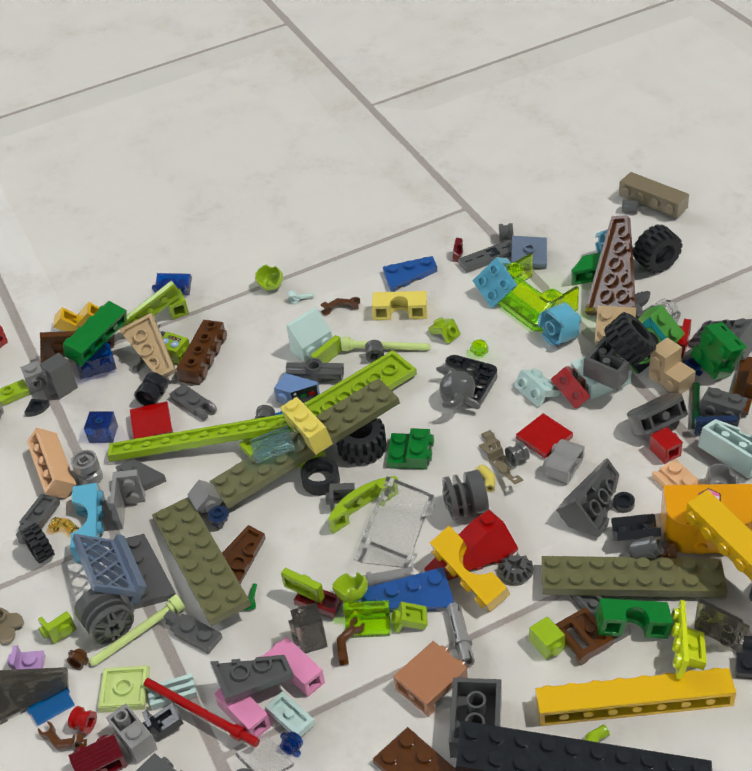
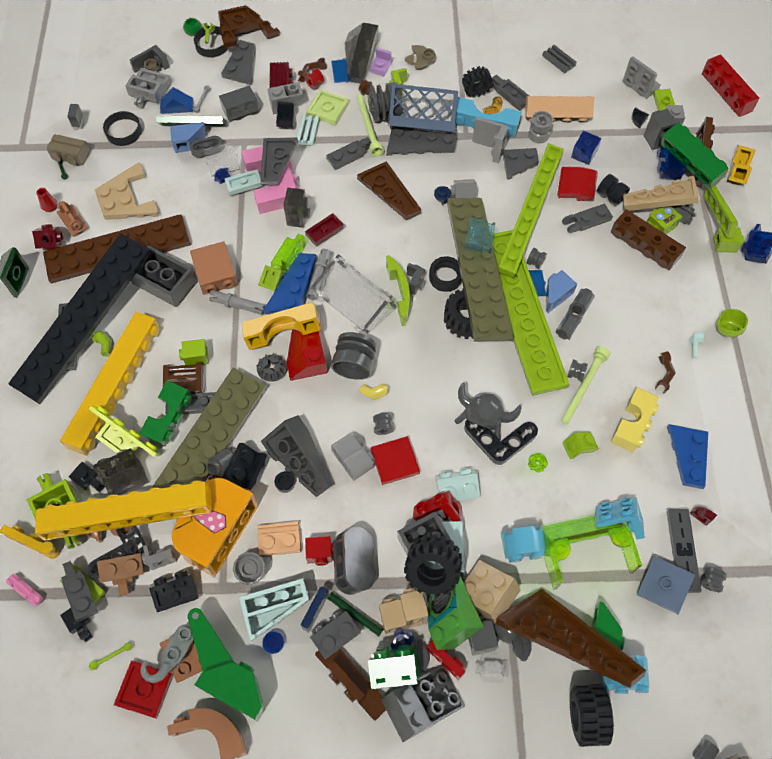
camera: 110 degrees right, 20 degrees up
red bar [143,678,260,748] -> none
olive plate [152,497,251,626] -> none
green hand [244,583,257,611] -> none
light yellow arch [280,397,333,455] -> none
lime plate [281,567,324,603] -> none
light aqua slope [286,307,332,362] -> none
lime tile [310,335,342,363] -> none
lime hair [332,572,368,603] -> none
reddish brown arm [336,617,365,666] -> none
green plate [386,428,434,470] -> none
dark tan piece [479,430,524,485] -> none

